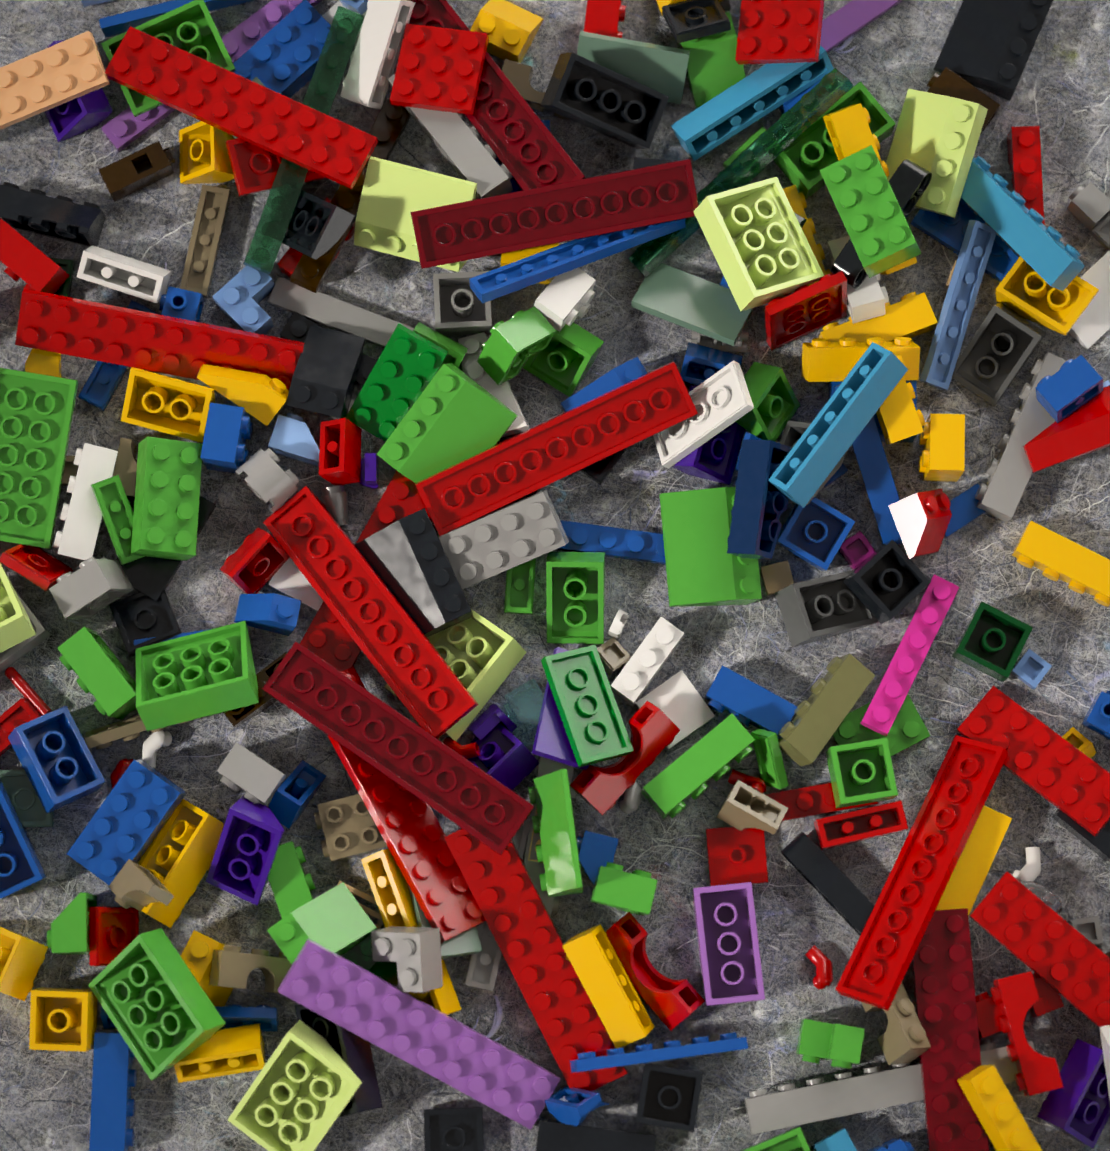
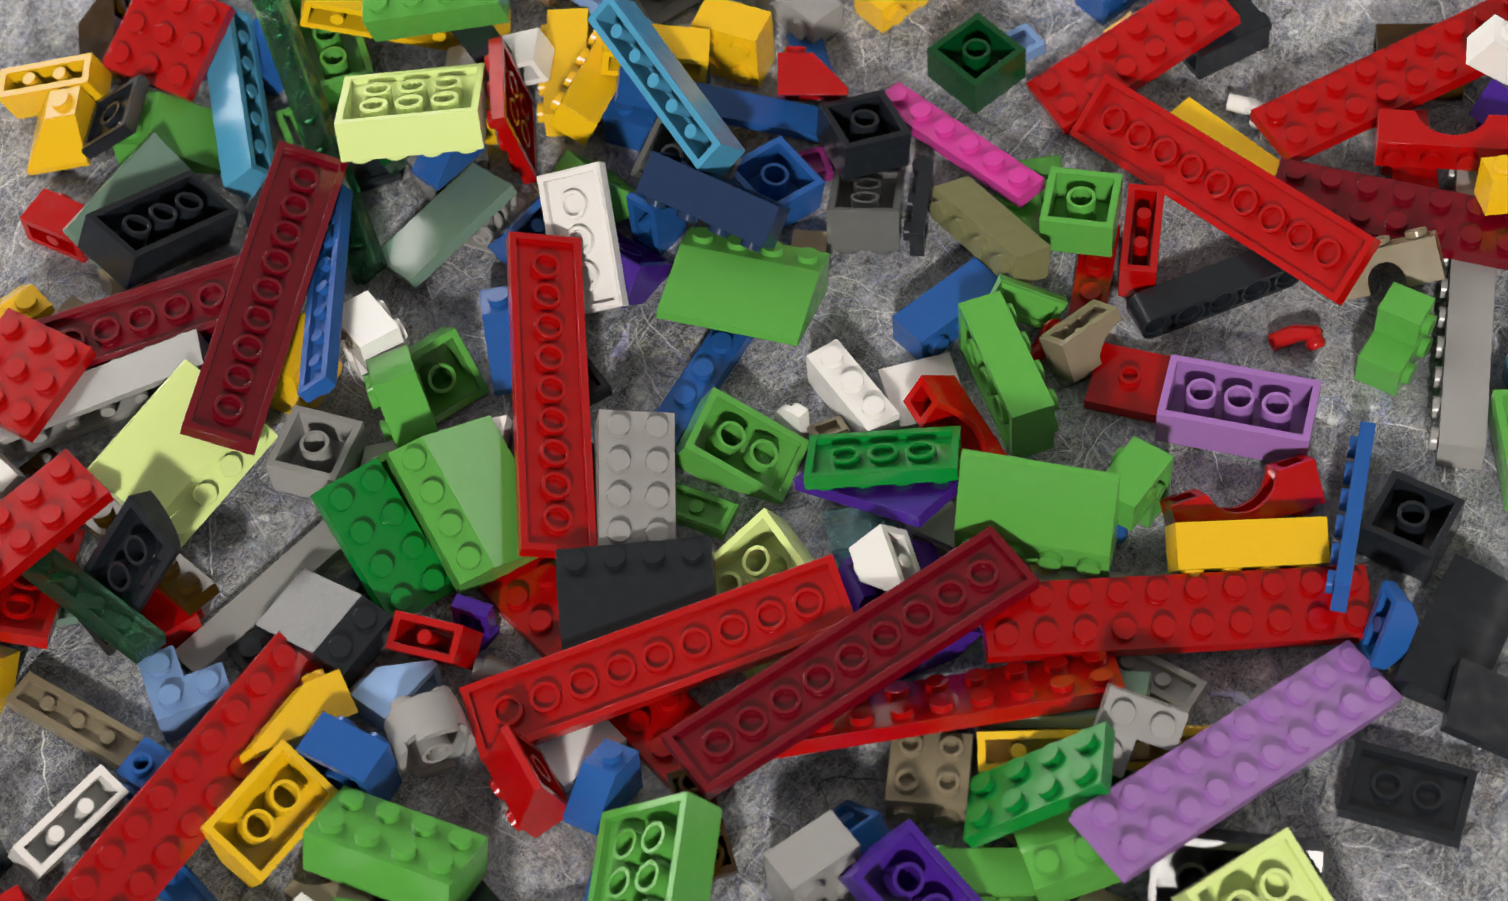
camera: 65 degrees left, 25 degrees down
none -> white slope [849,524,921,591]
none -> black plate [903,155,934,257]
none -> green plate [963,721,1115,849]

